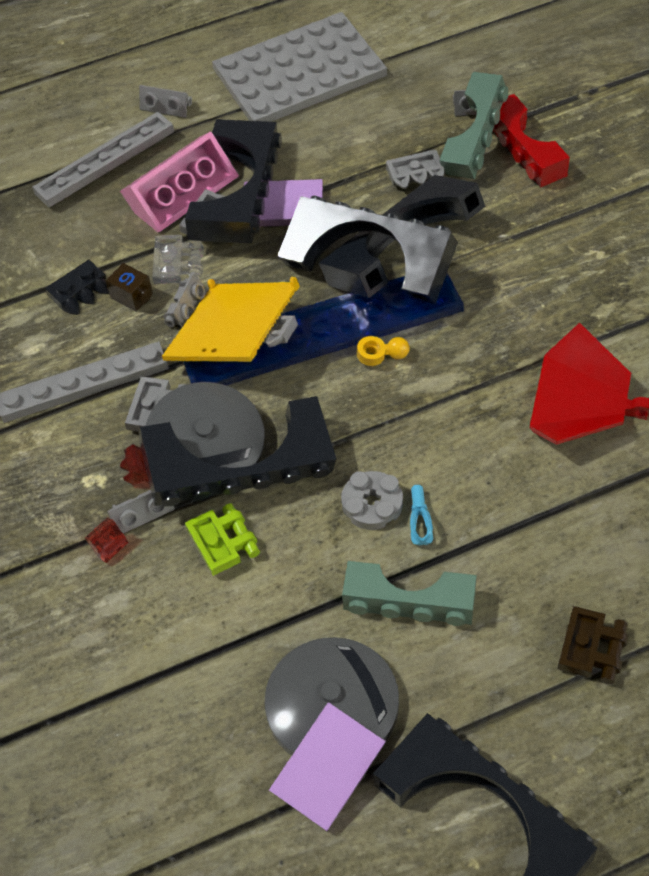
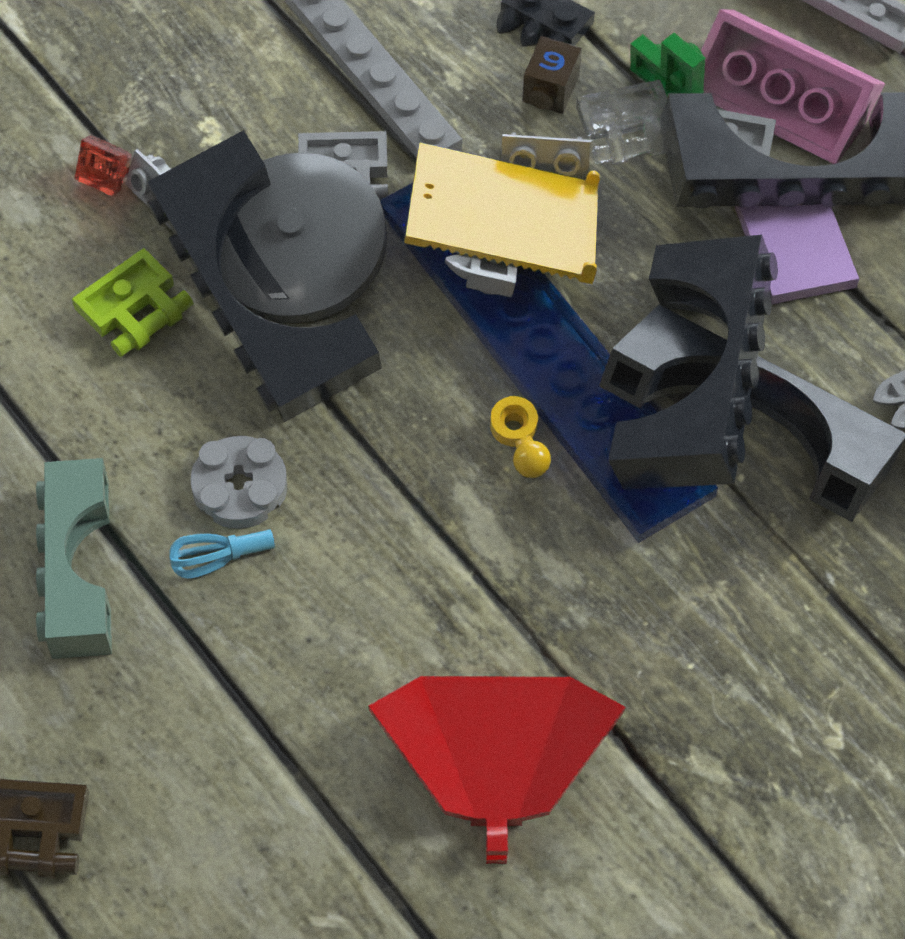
camera: 70 degrees right, 5 degrees up
none -> green plate [630,32,705,99]

